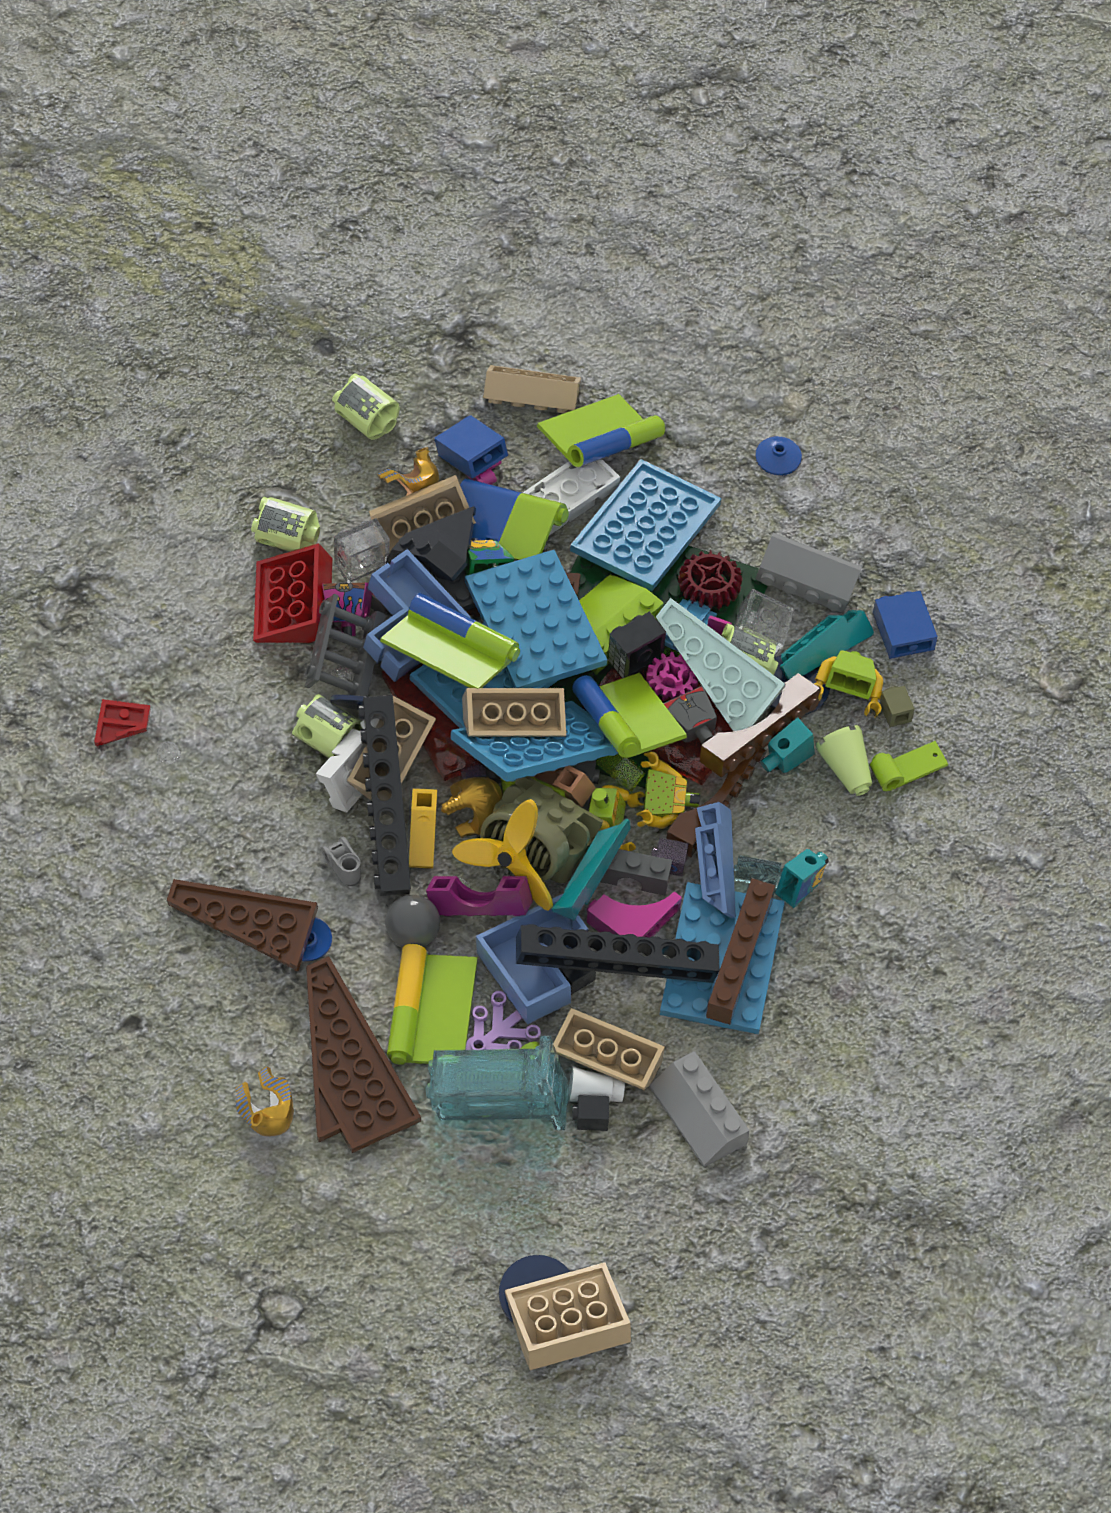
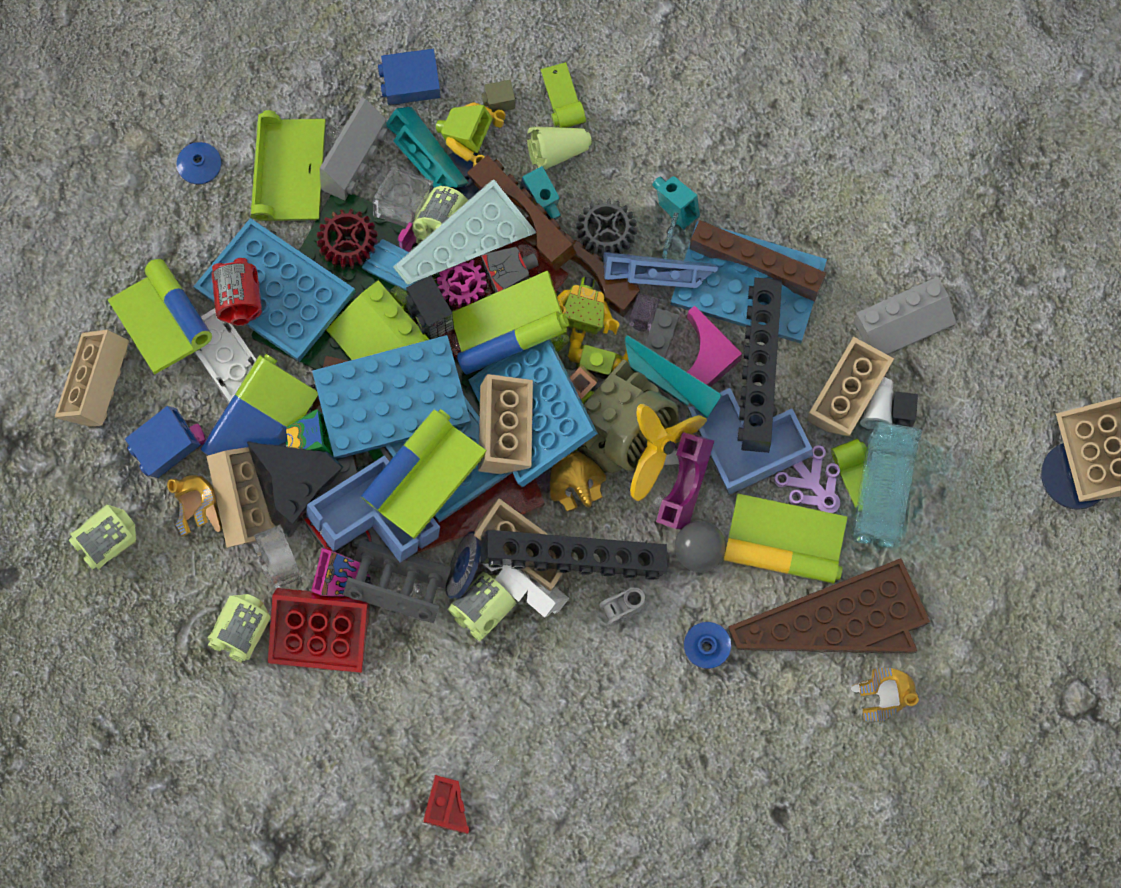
camera: 80 degrees left, 15 degrees up
reddish brown wing [167,879,318,971] -> none
yellow slope [409,788,437,869] -> none
none -> red cylinder [211,258,262,326]
none -> lime door [251,110,326,221]
none -> dark grey gear [576,198,637,259]

